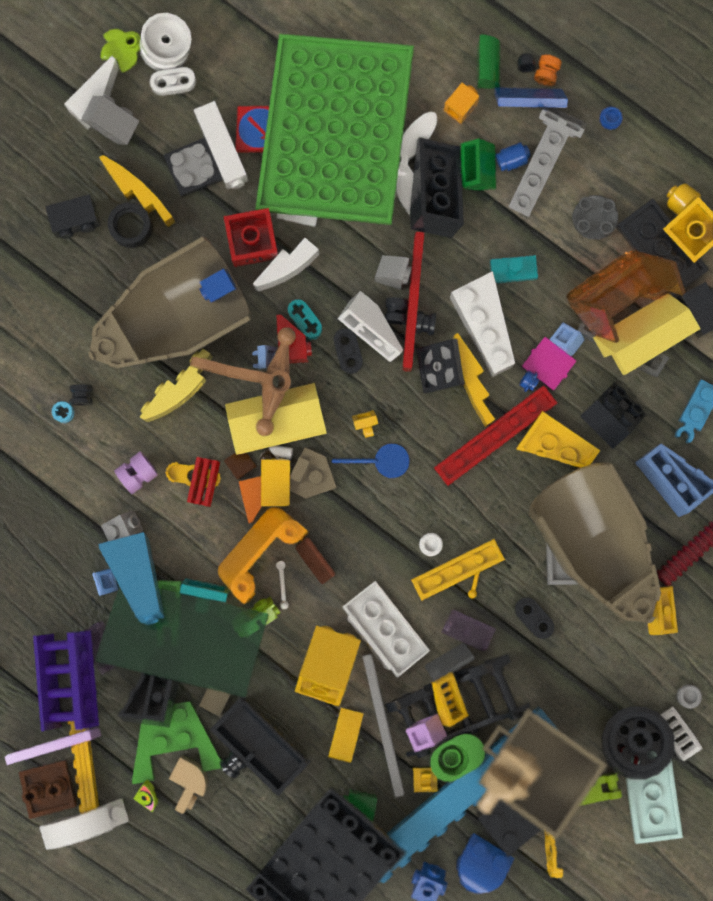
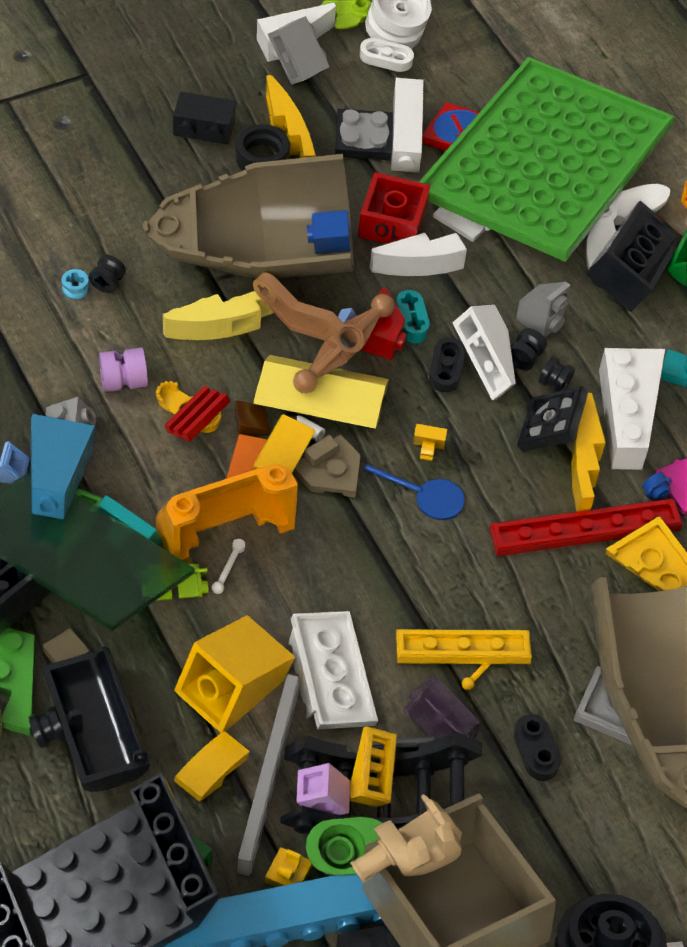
camera: 20 degrees right, 30 degrees down
copper slope [295,538,336,584] -> none
red tile [402,232,424,372] -> none
white tile [419,533,443,556] -> none

